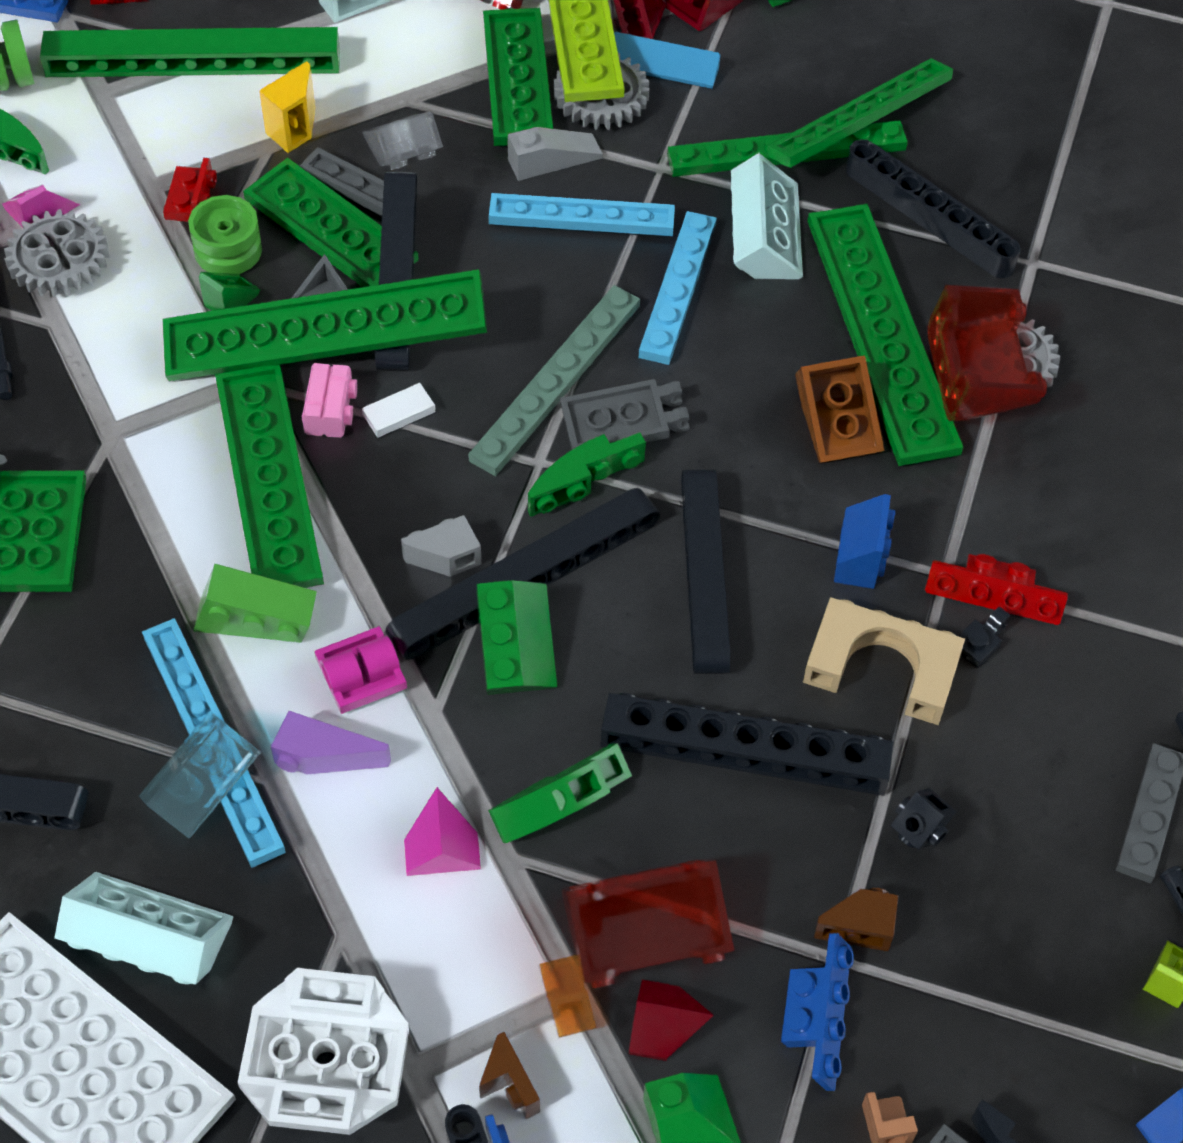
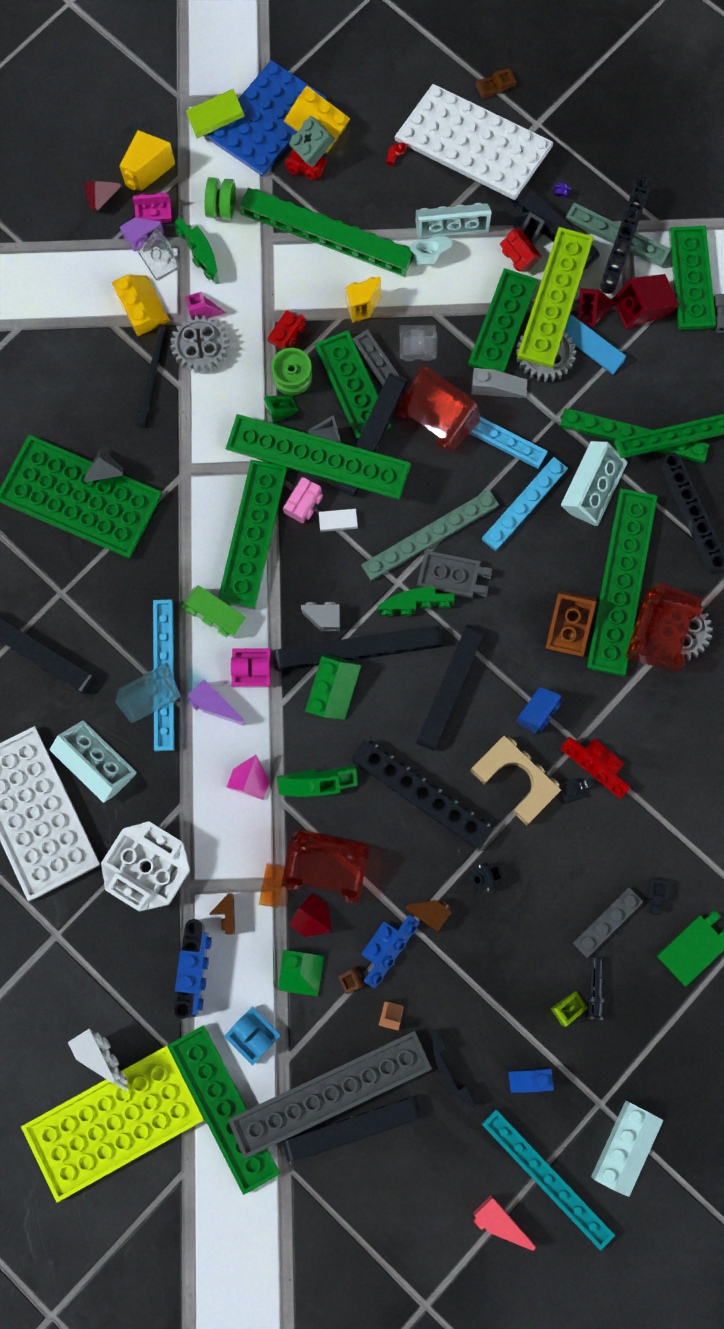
camera: 30 degrees right, 20 degrees up
none -> reddish brown slope [338,966,367,995]
none -> clear red windscreen [395,365,480,453]
none -> light aqua piece [410,236,452,265]

